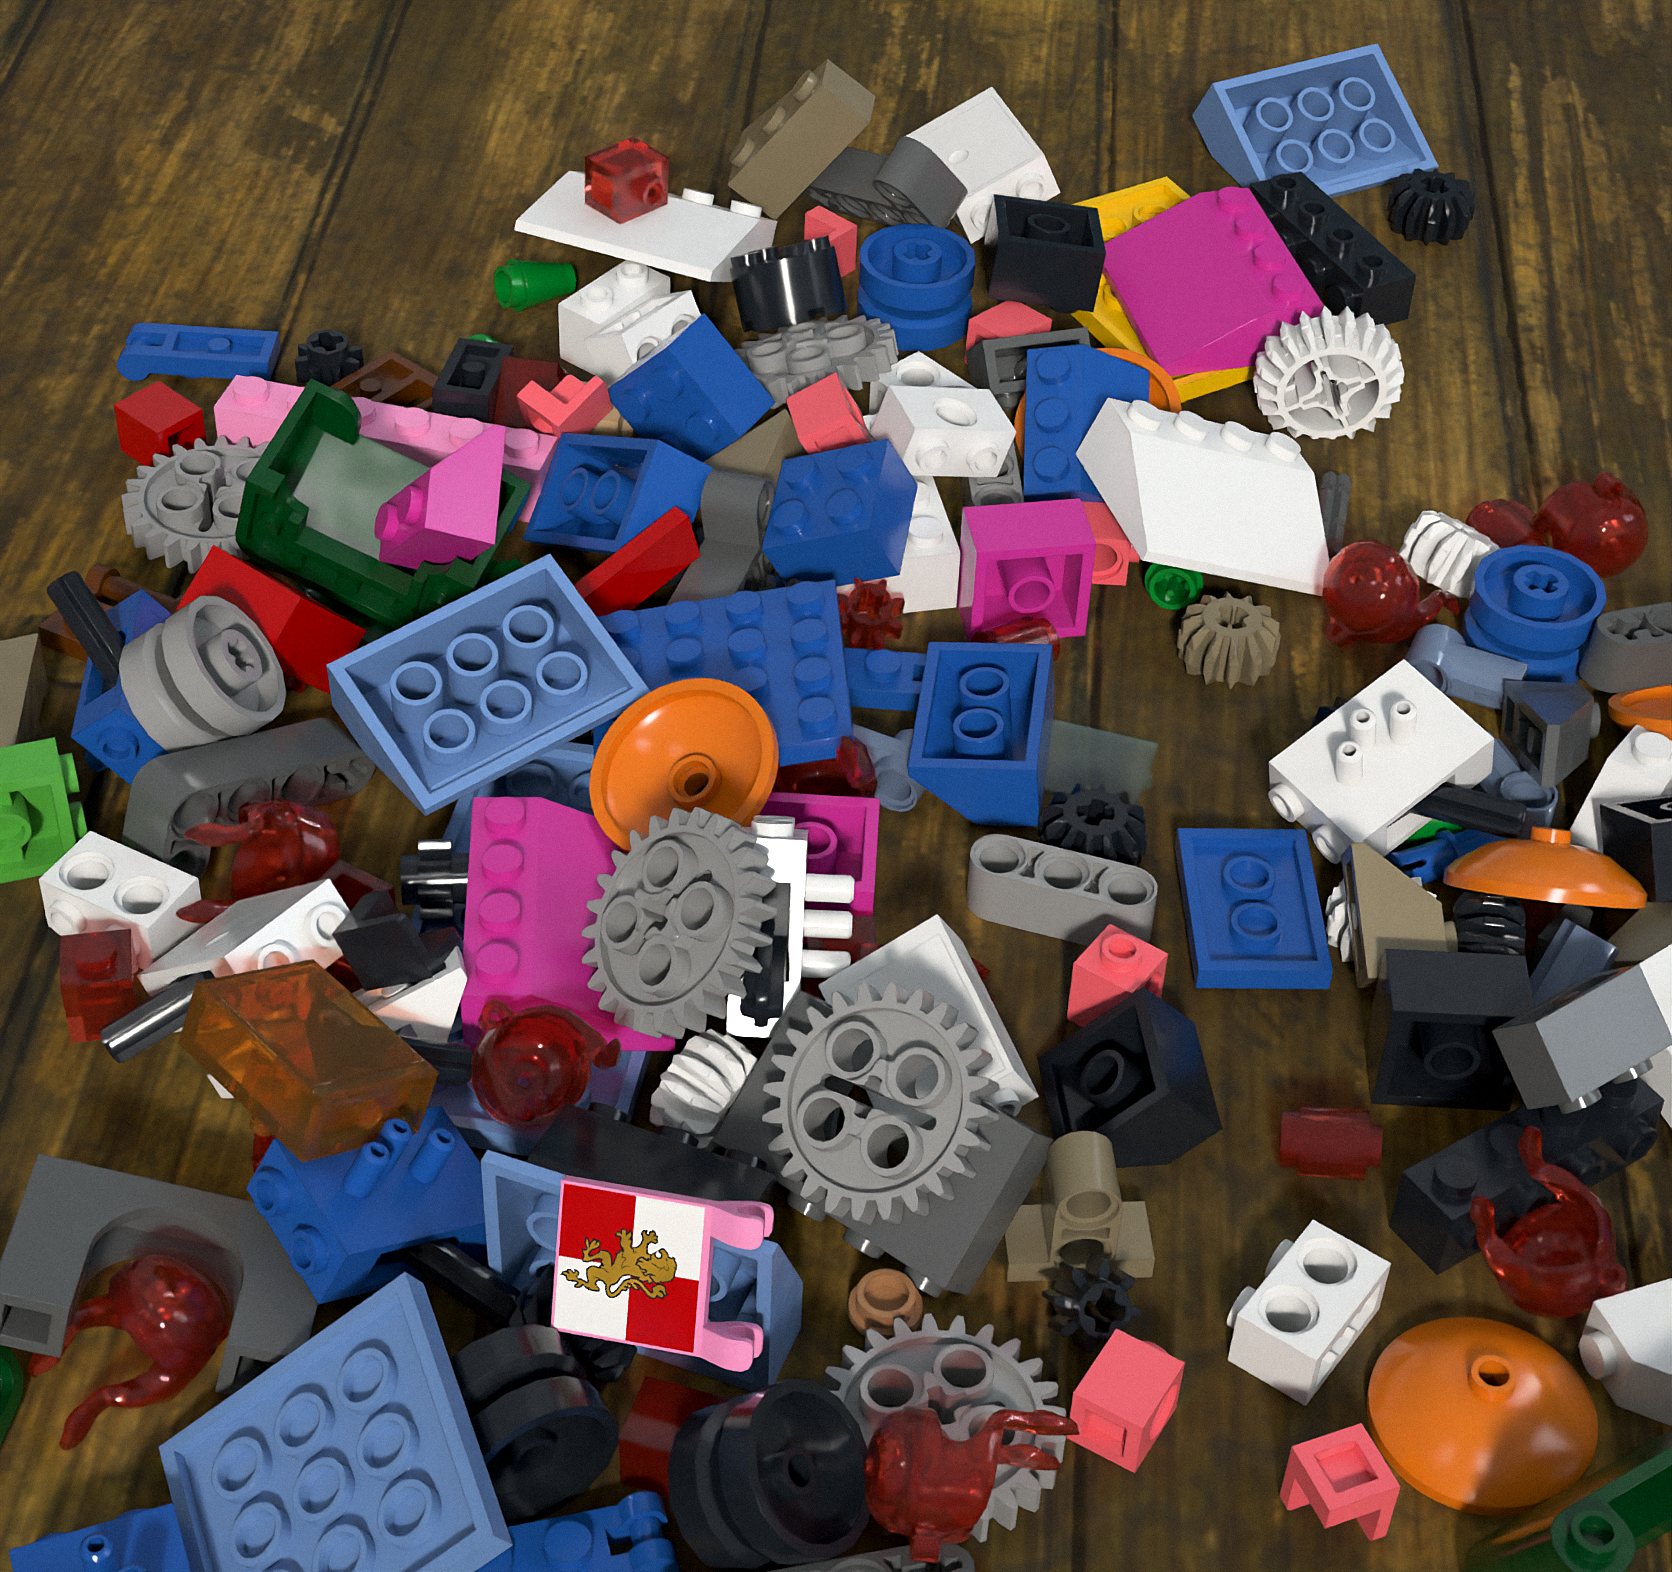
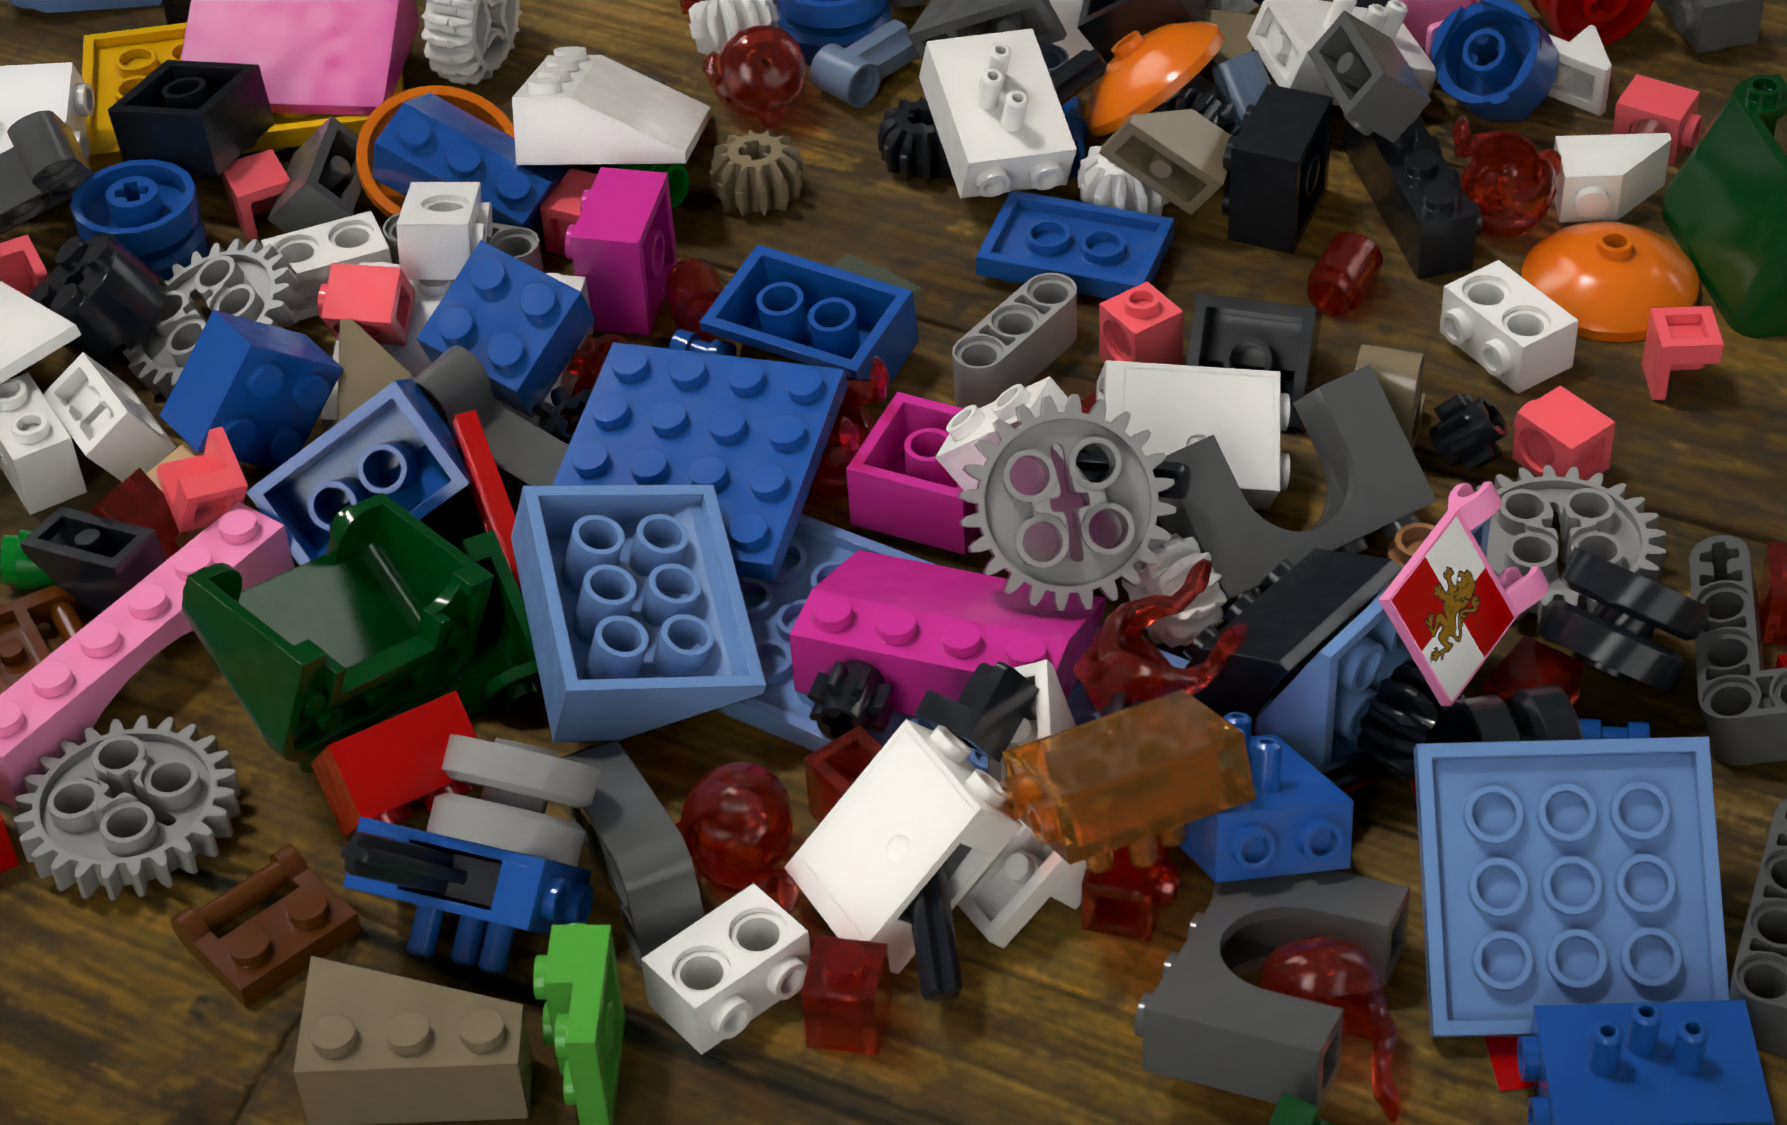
camera: 65 degrees left, 0 degrees up
dark pink slope [374,424,506,569] -> none
orange dish [589,678,779,854] -> none
light grey gear [762,981,1000,1225] -> none
clear red hair [864,1406,1080,1563] -> none
black gear [1037,783,1148,867] -> none

